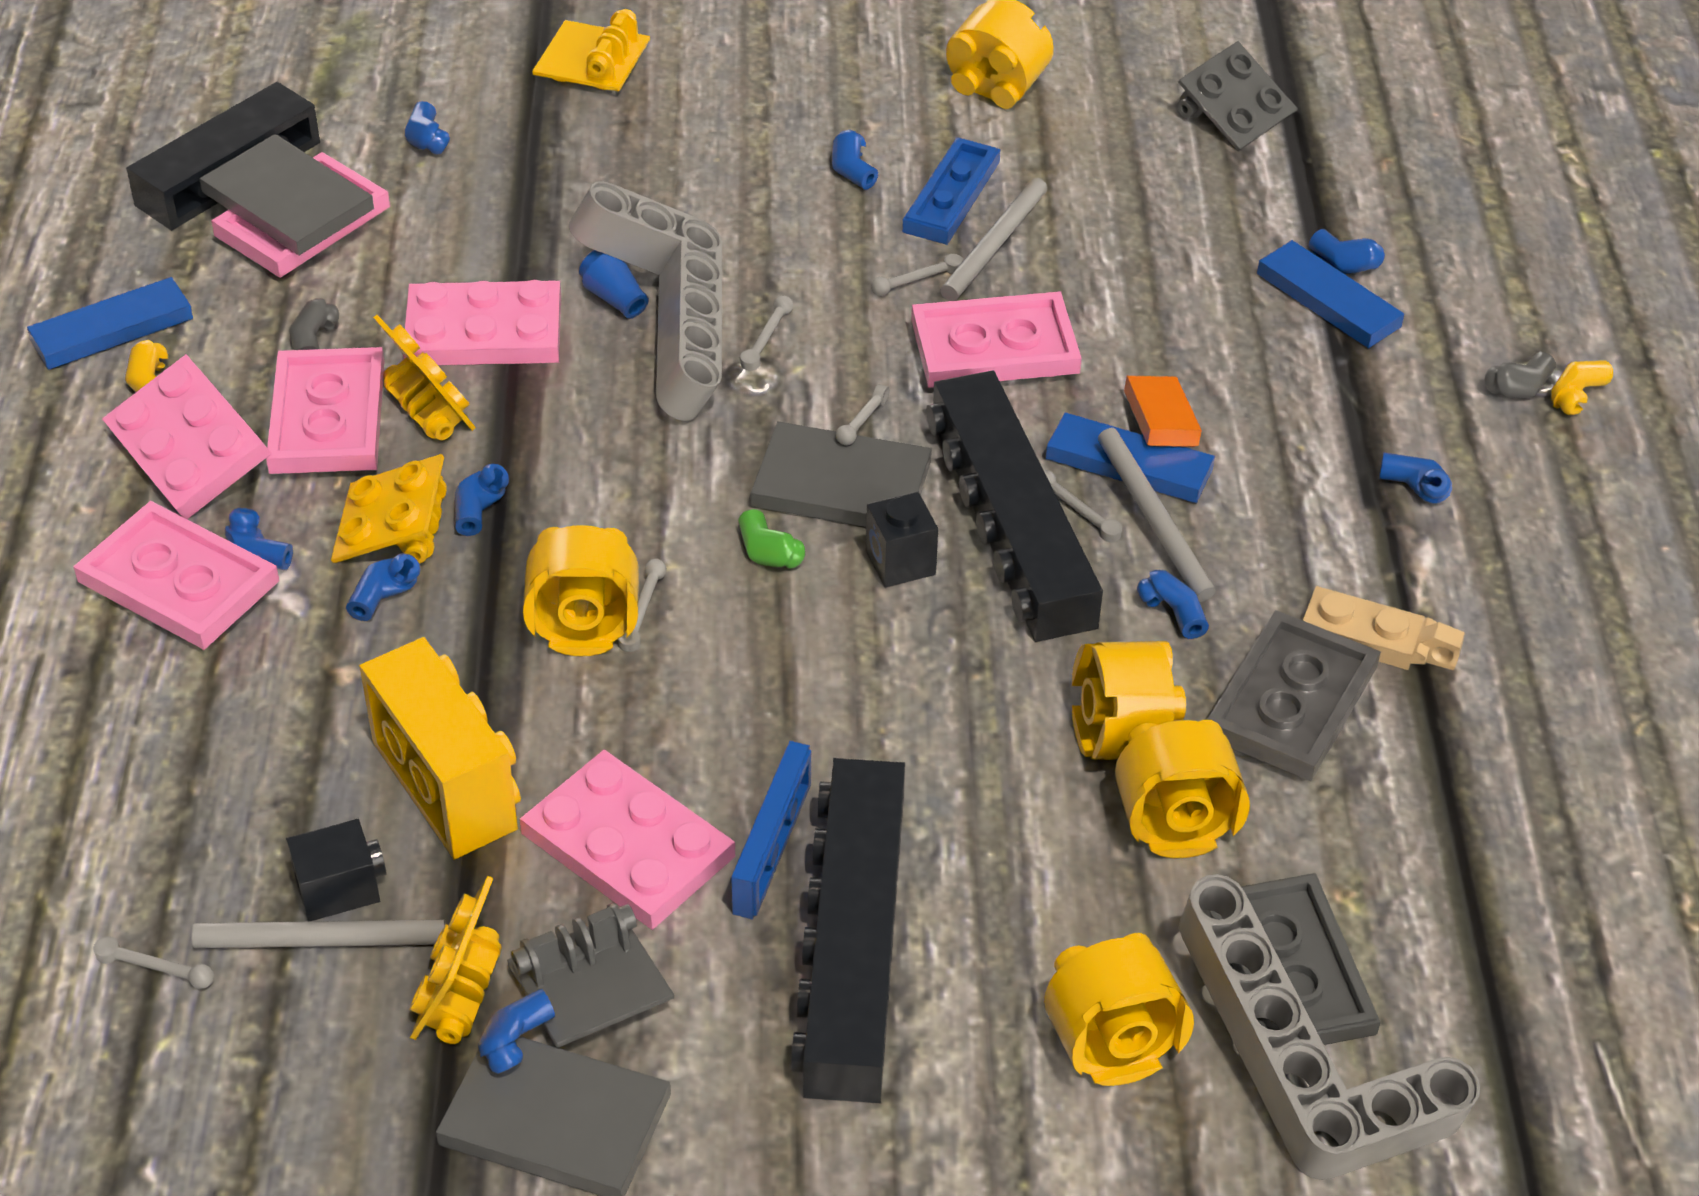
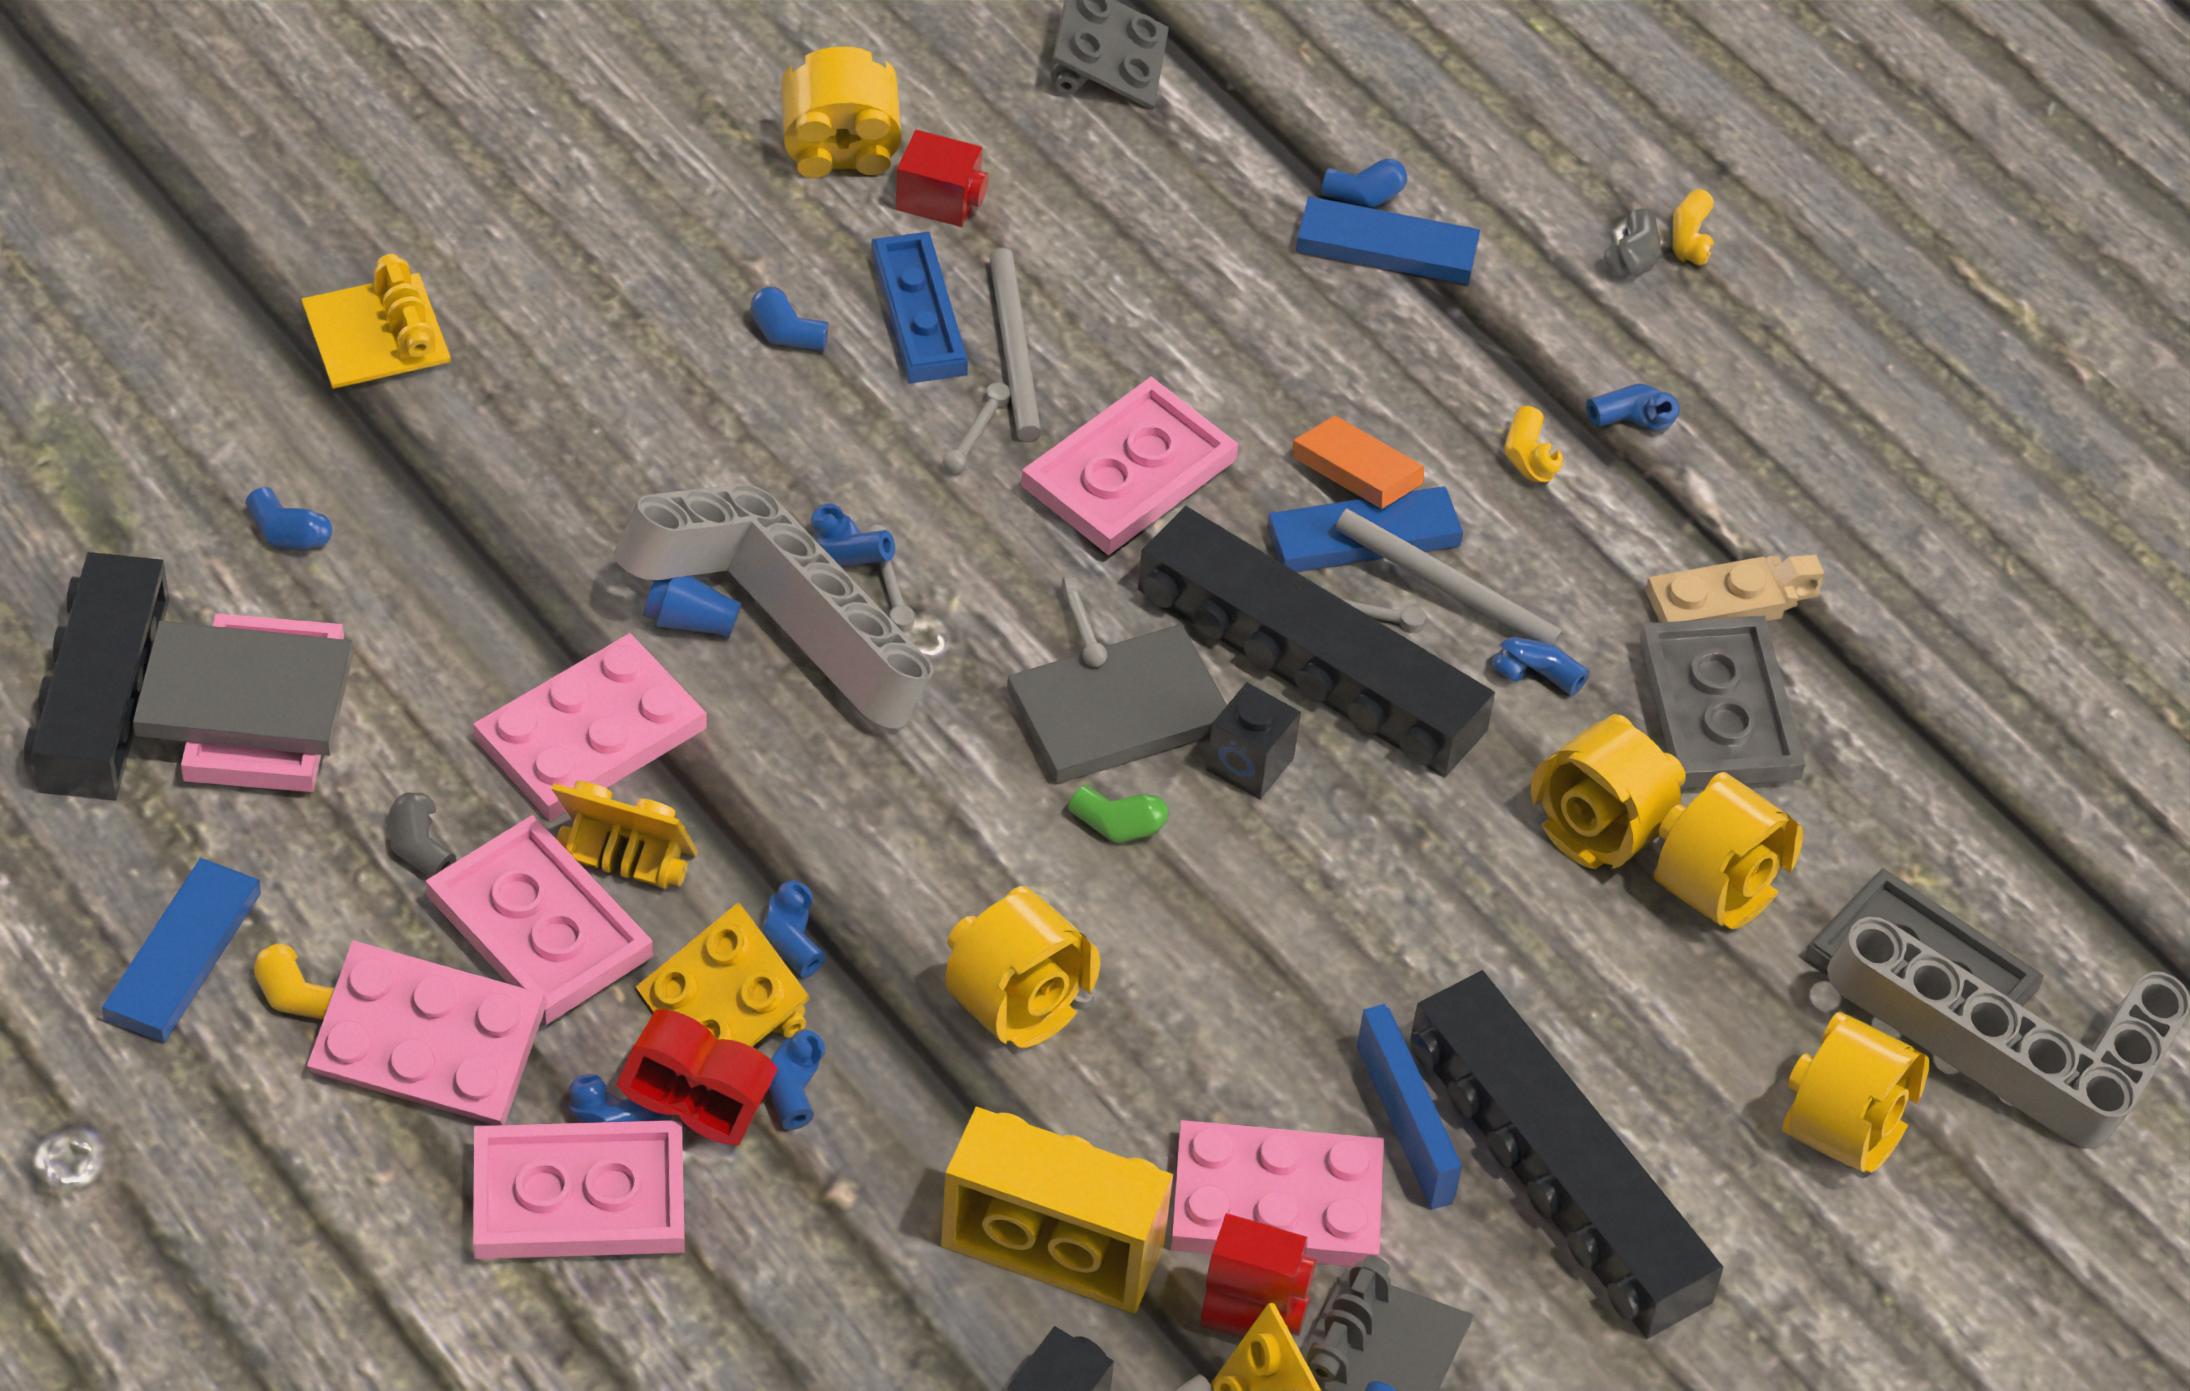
camera: 40 degrees left, 5 degrees up
none -> red brick [616,1009,778,1145]
none -> blue arm [810,504,895,566]
none -> red brick [895,129,989,227]
none -> red brick [1200,1213,1317,1338]
none -> yellow arm [1504,406,1563,483]

